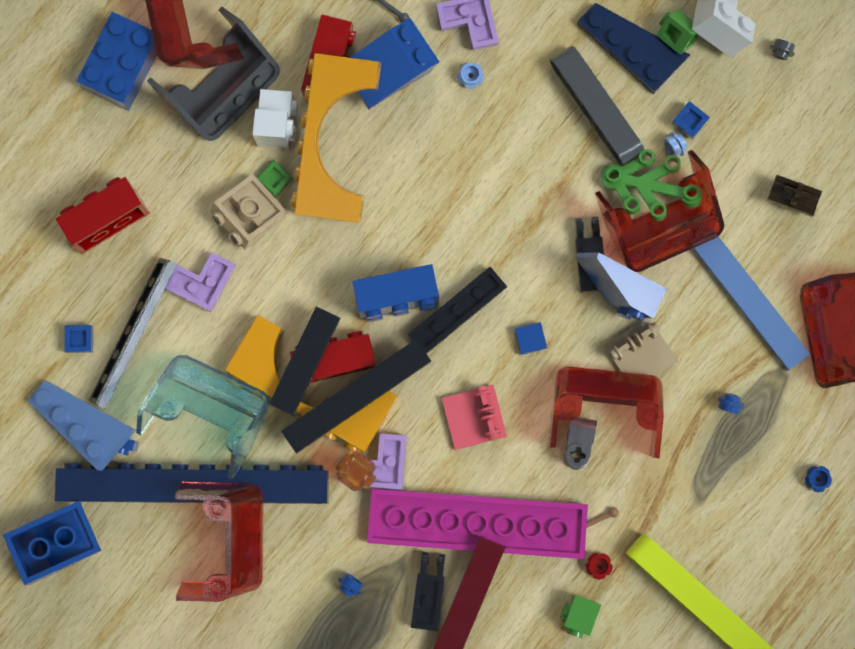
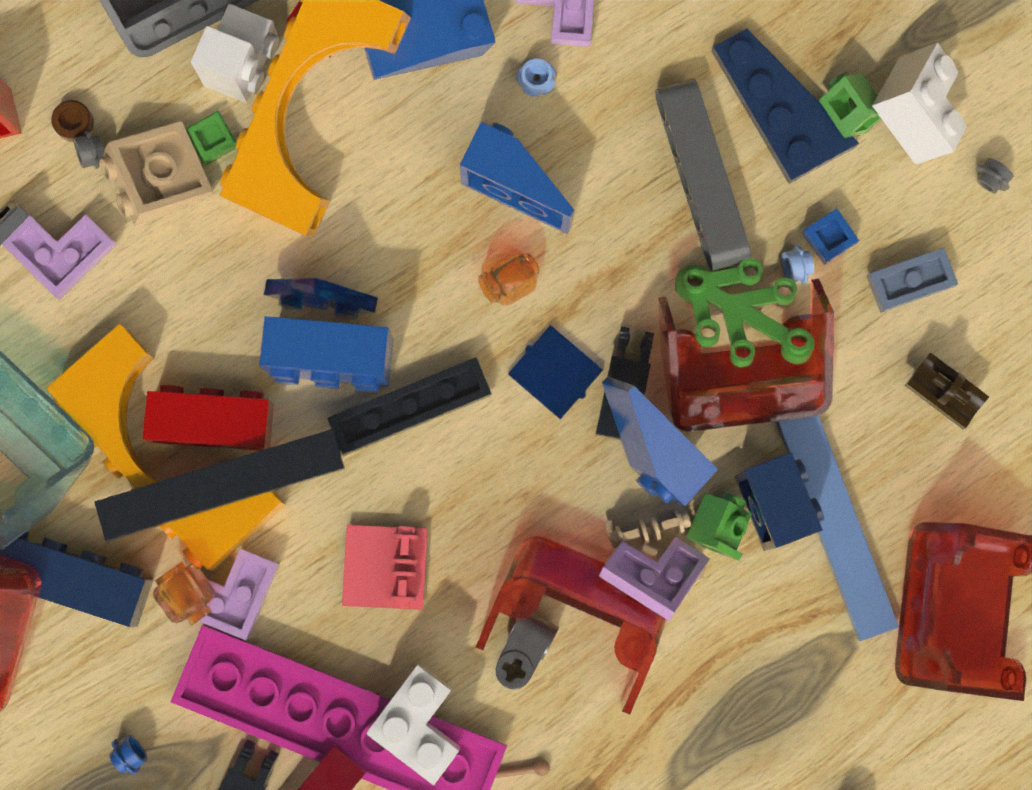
camera: 10 degrees right, 0 degrees up
black tile [269,306,341,416] -> none
blue tile [515,322,547,355] -> none
blue plate [718,393,745,414] -> none
none -> reddish brown tile [51,100,94,142]
none -> dark grey plate [73,130,104,169]
none -> clear blue plate [263,278,378,319]
none -> white brick [366,664,460,785]
none -> blue slope [460,122,574,234]
none -> clear orange head [478,247,539,306]
none -> clear blue piece [508,325,603,420]
none -> lavender plate [599,537,710,621]
none -> bright green brick [686,492,752,561]
none -> dark blue brick [734,452,824,551]
none -> sand blue plate [867,248,958,313]

